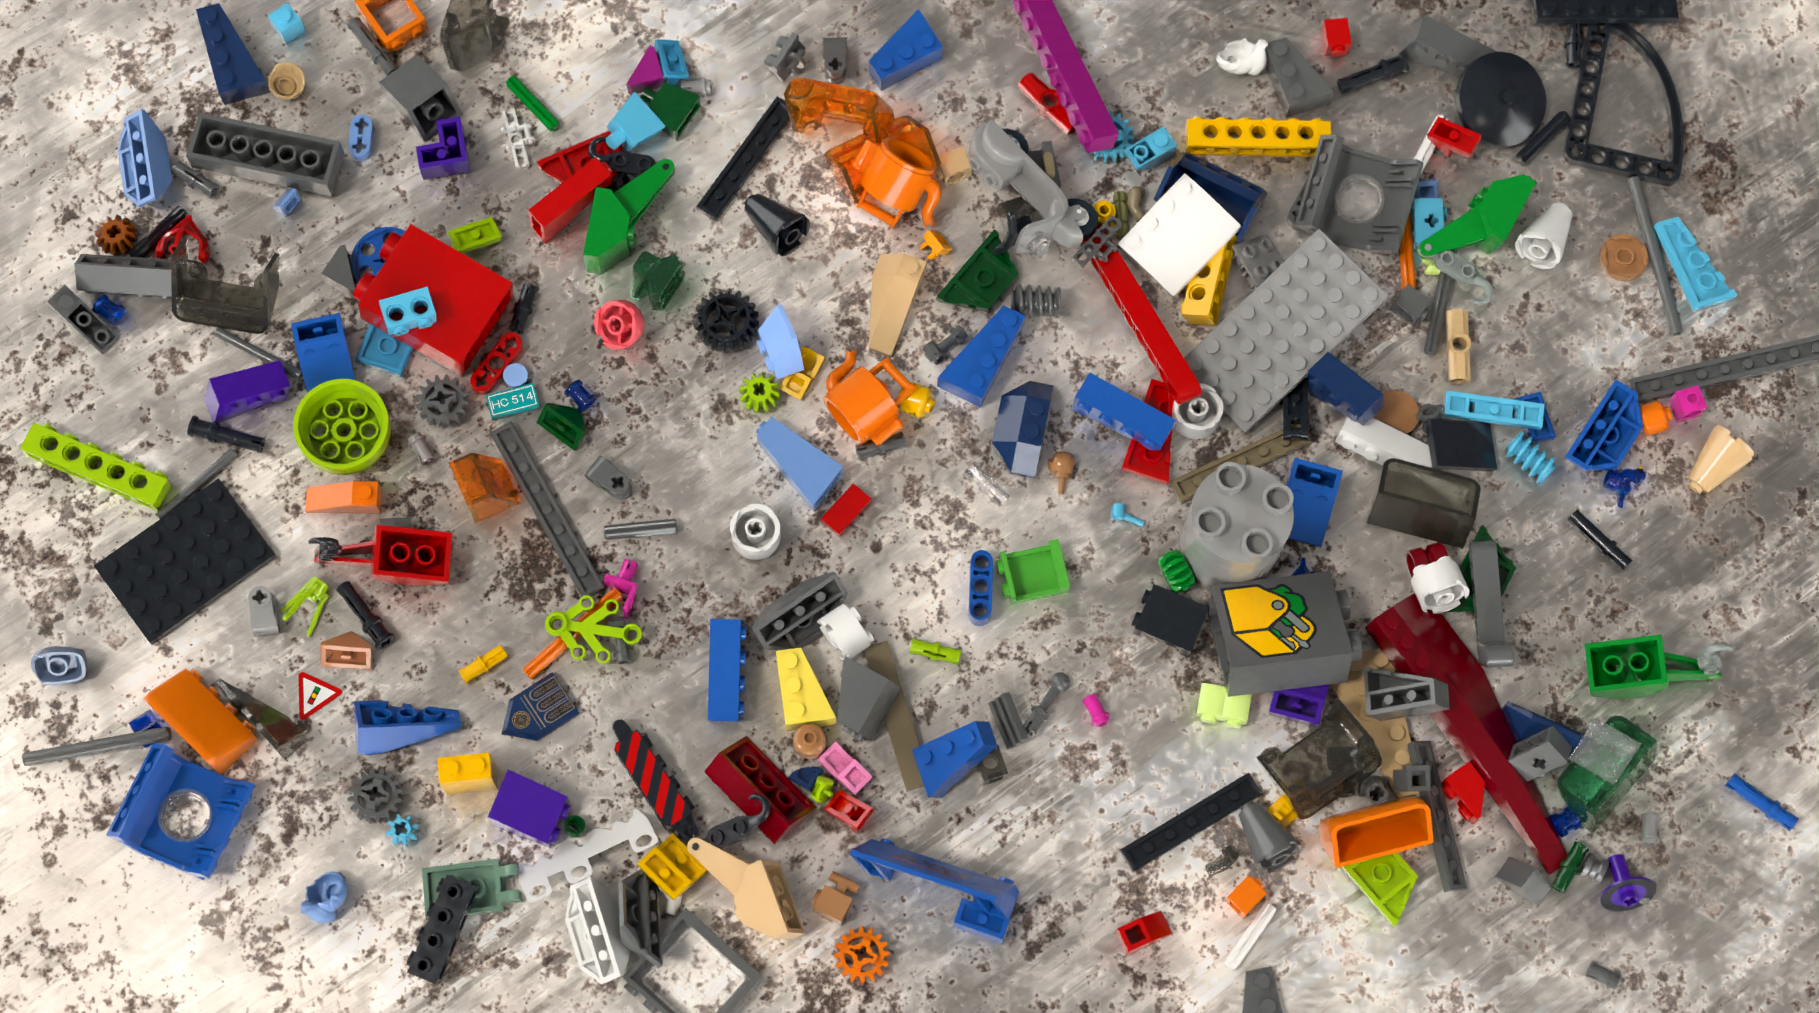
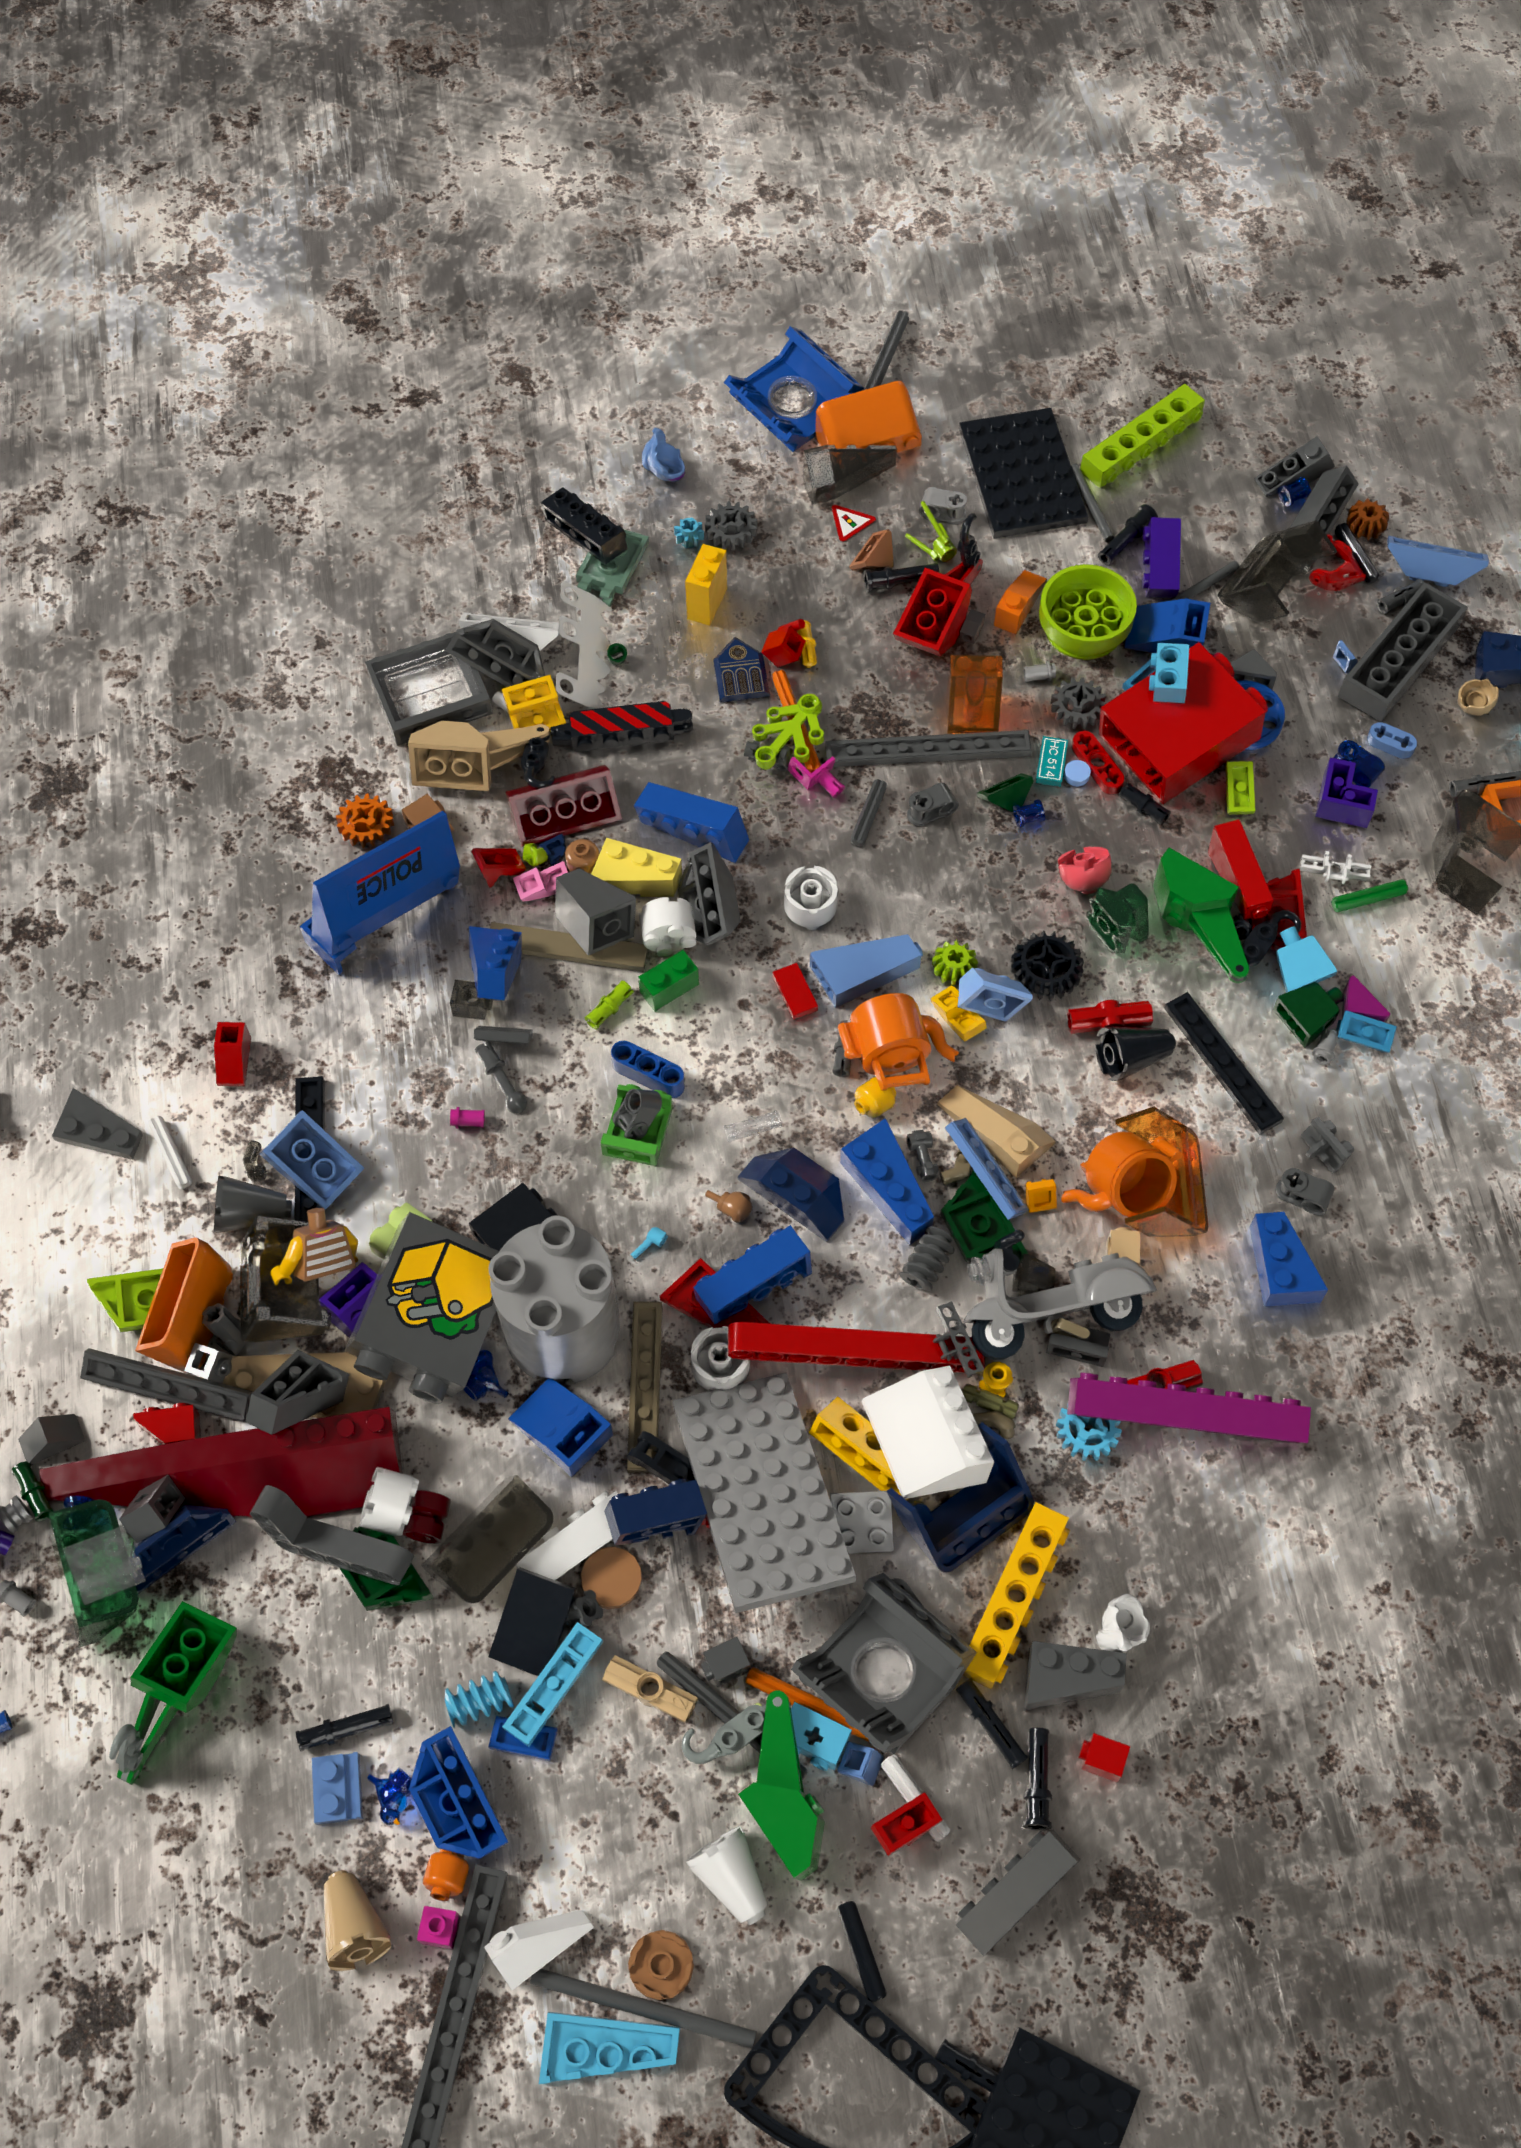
camera: 120 degrees right, 10 degrees down
sand blue piece [31,646,87,685] -> none
blue wedge [354,700,462,755] -> none
dark grey slope [379,55,463,142] -> none
dark purple slope [488,770,571,848] -> none
clear orange windscreen [784,78,895,144] -> none
medium azure slope [1124,126,1177,171] -> none
orange brick [1225,875,1267,919] -> none
black dish [1455,52,1546,148] -> none
none -> medium blue slope [259,1110,364,1210]
none -> torso [270,1208,358,1285]
none -> medium blue plate [312,1752,363,1825]
none -> white slope [484,1910,594,1990]
none -> dark grey piece [612,1089,662,1141]
none -> green brick [638,950,699,1012]
none -> red brick [761,619,806,668]
none -> dark tan arm [940,1150,972,1185]
none -> medium blue tile [945,1118,1029,1220]
none -> black pin [956,1678,1028,1770]
none -> red piece [1067,1000,1153,1034]
none -> clear blue piece [1334,740,1385,788]

